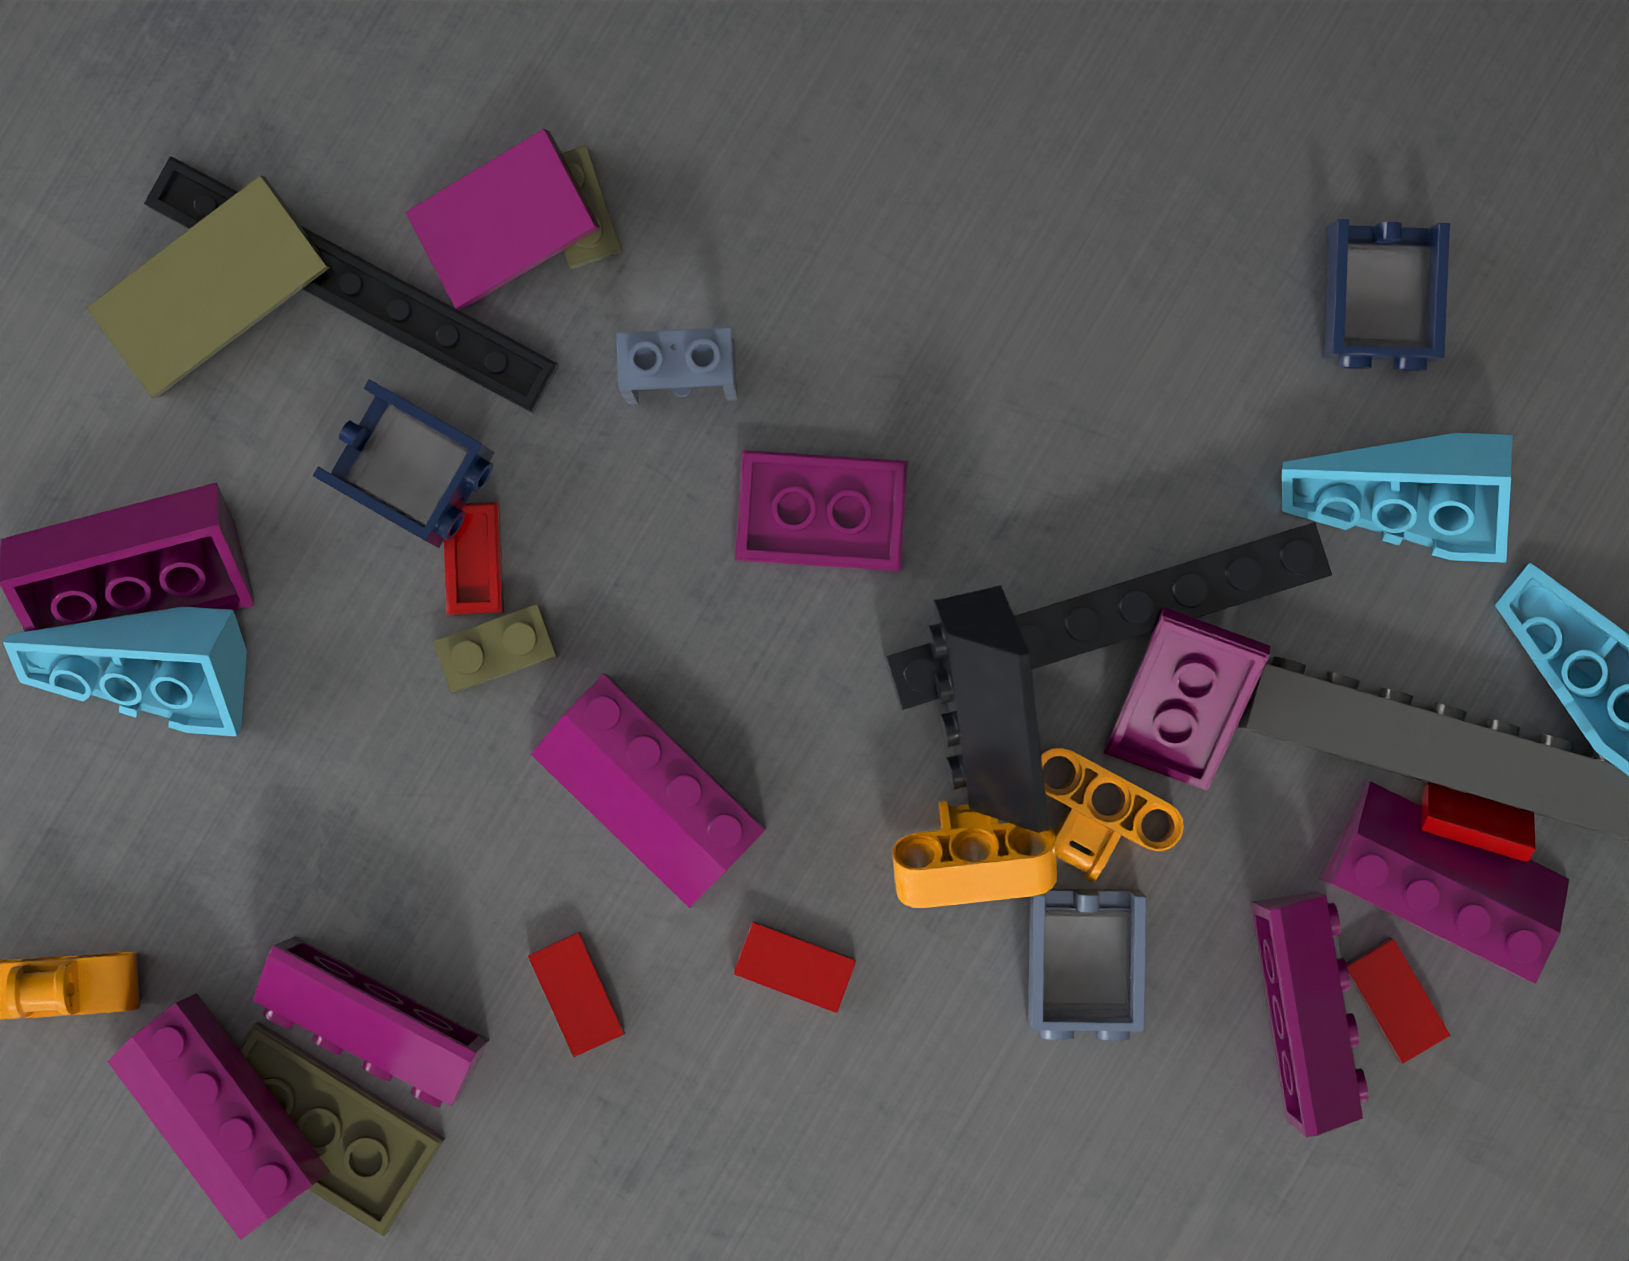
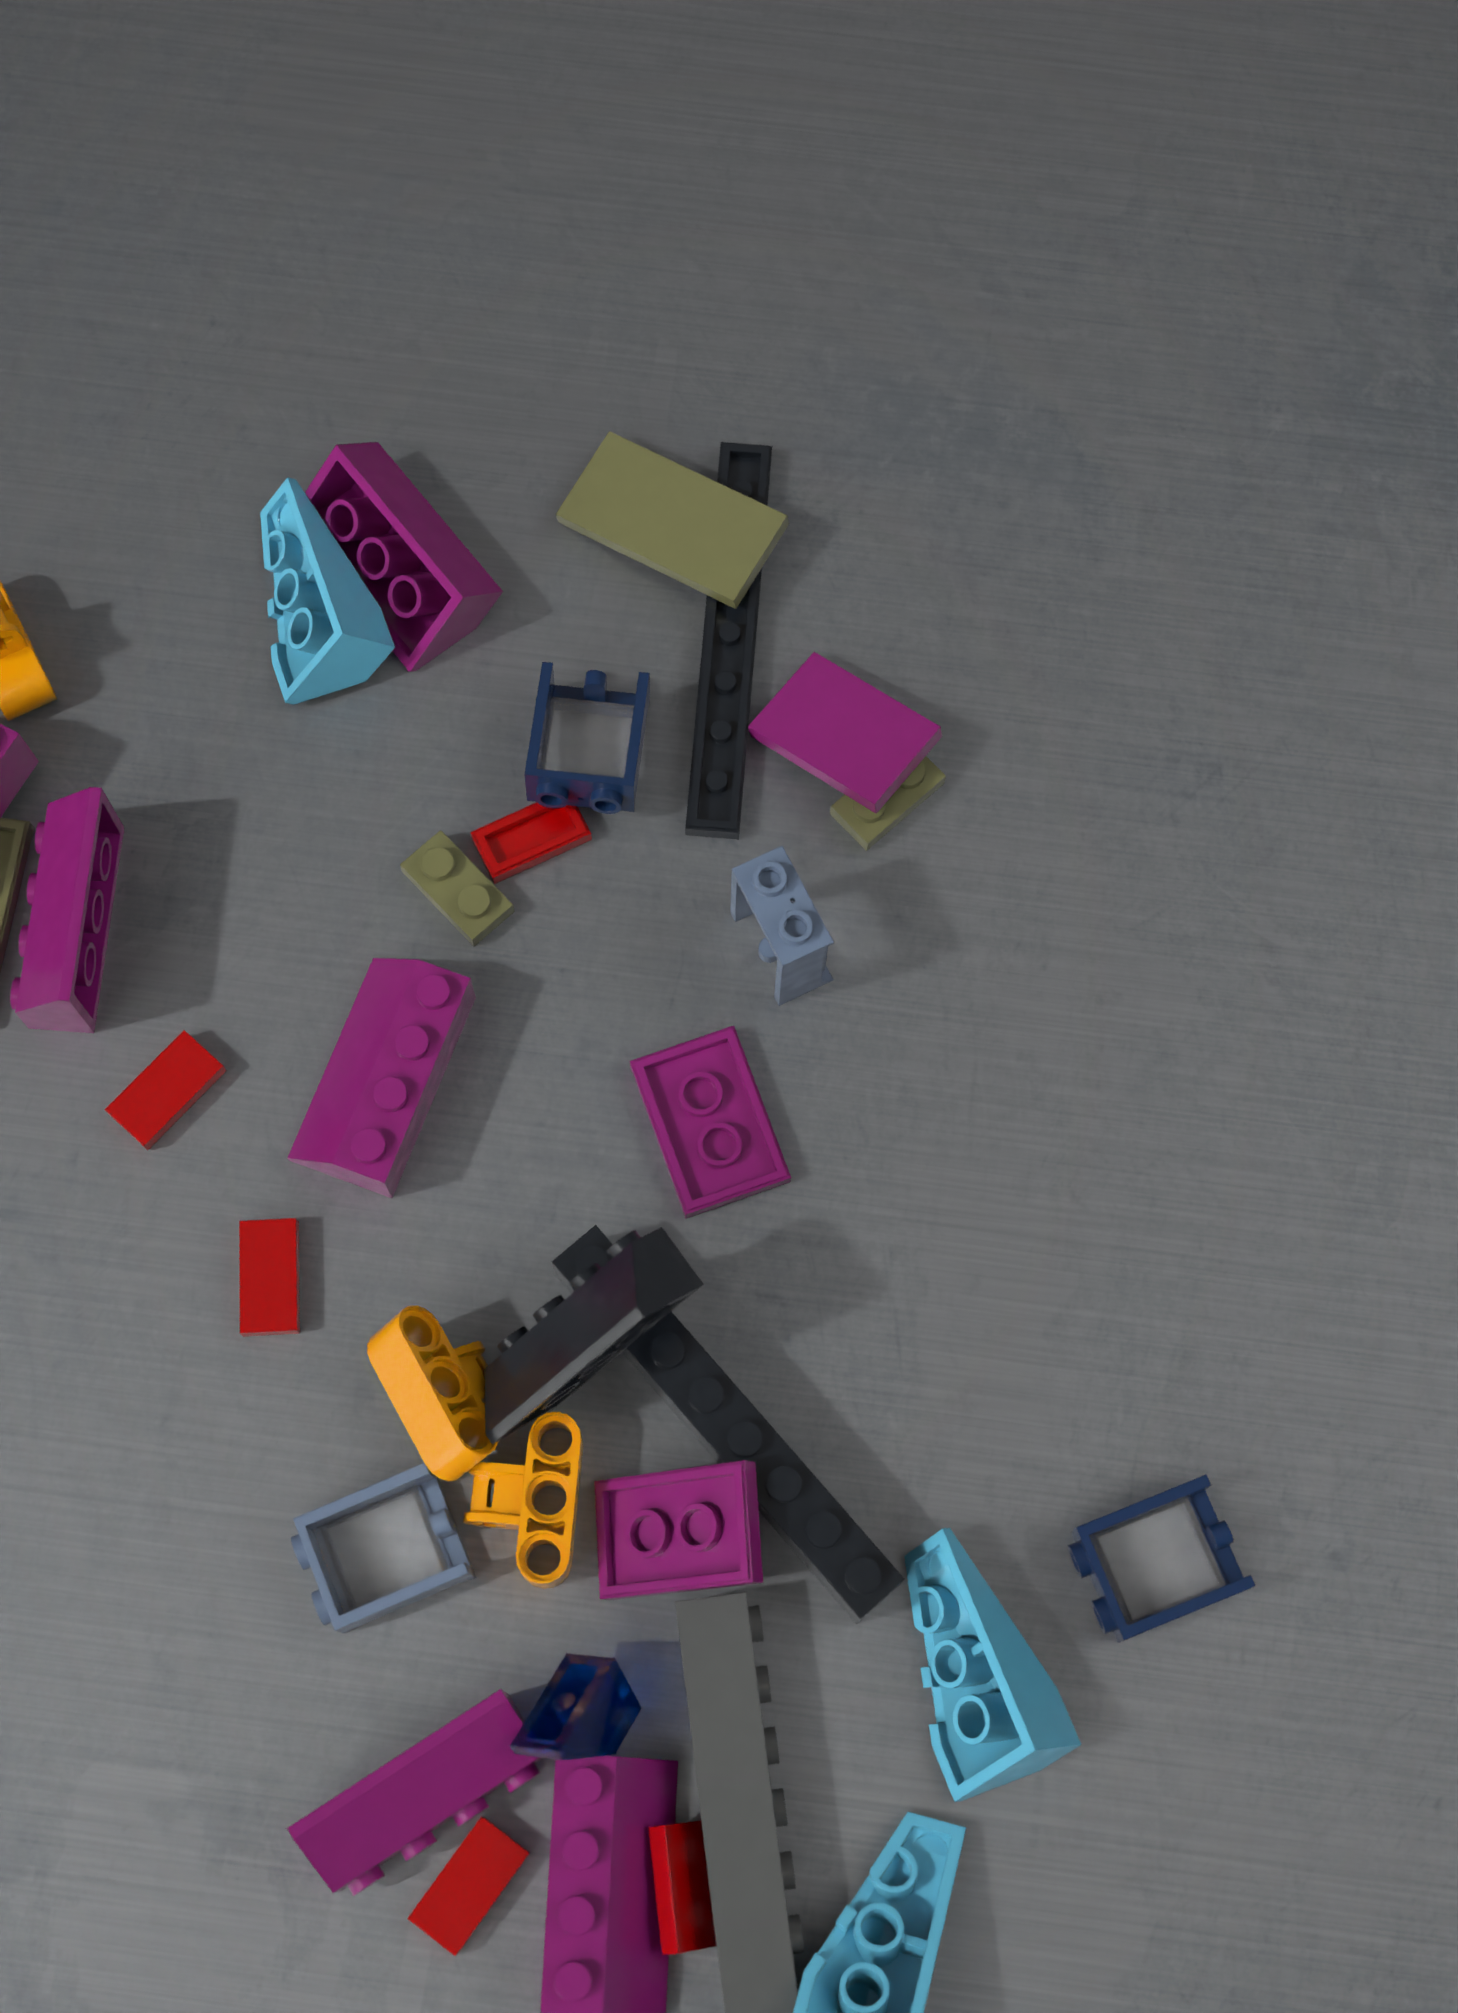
camera: 65 degrees right, 15 degrees down
none -> clear blue slope [510,1653,642,1760]

